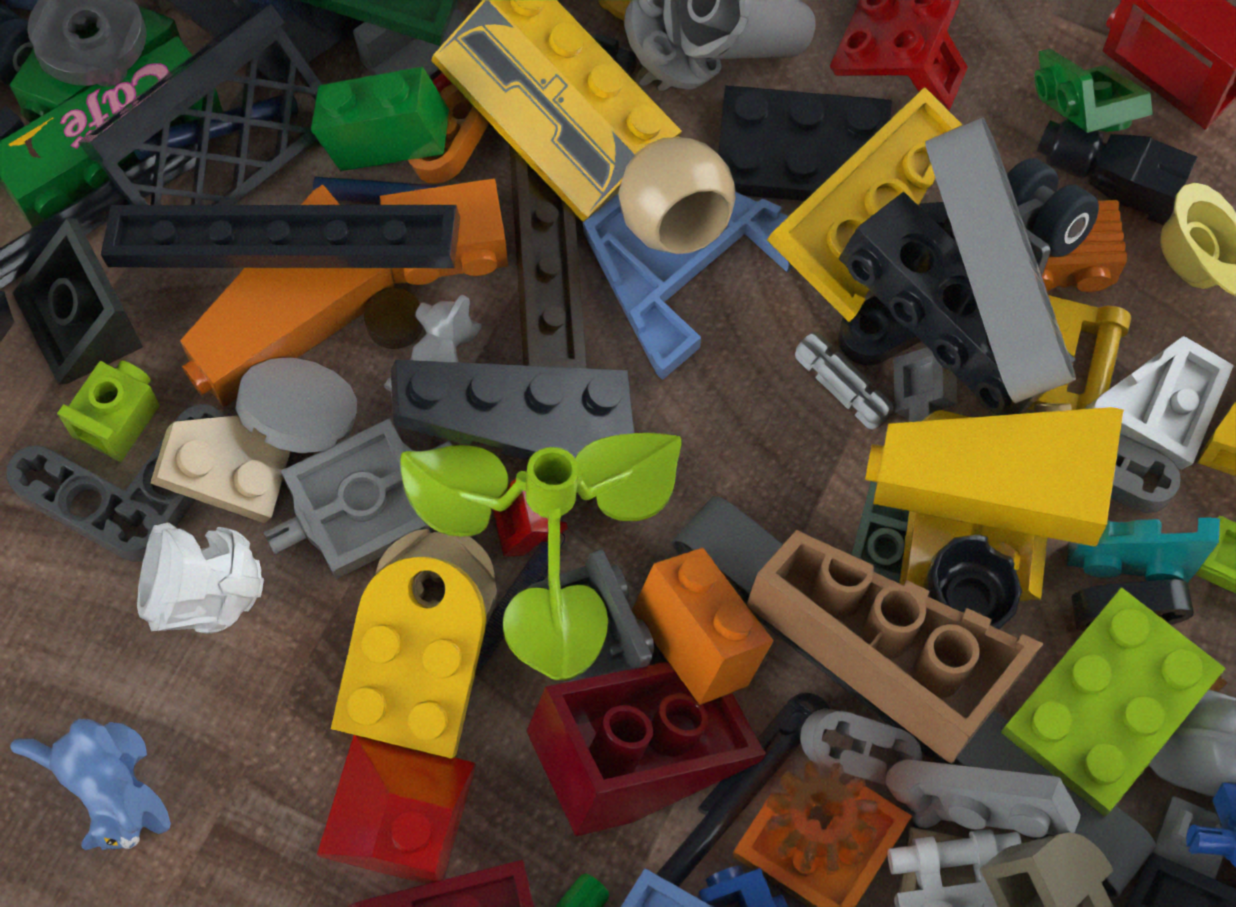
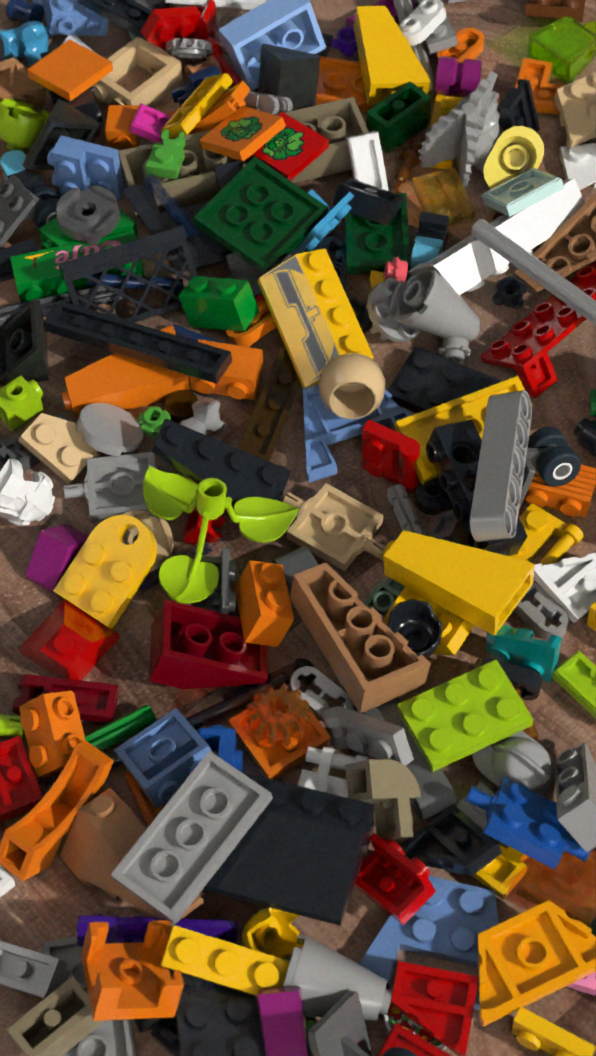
camera: 25 degrees right, 10 degrees down
none -> magenta slope [26,524,89,594]
none -> bright green plate [138,406,171,438]
none -> tan plate [283,483,386,572]
none -> red plate [362,419,420,495]
none -> light grey plate [438,336,471,363]

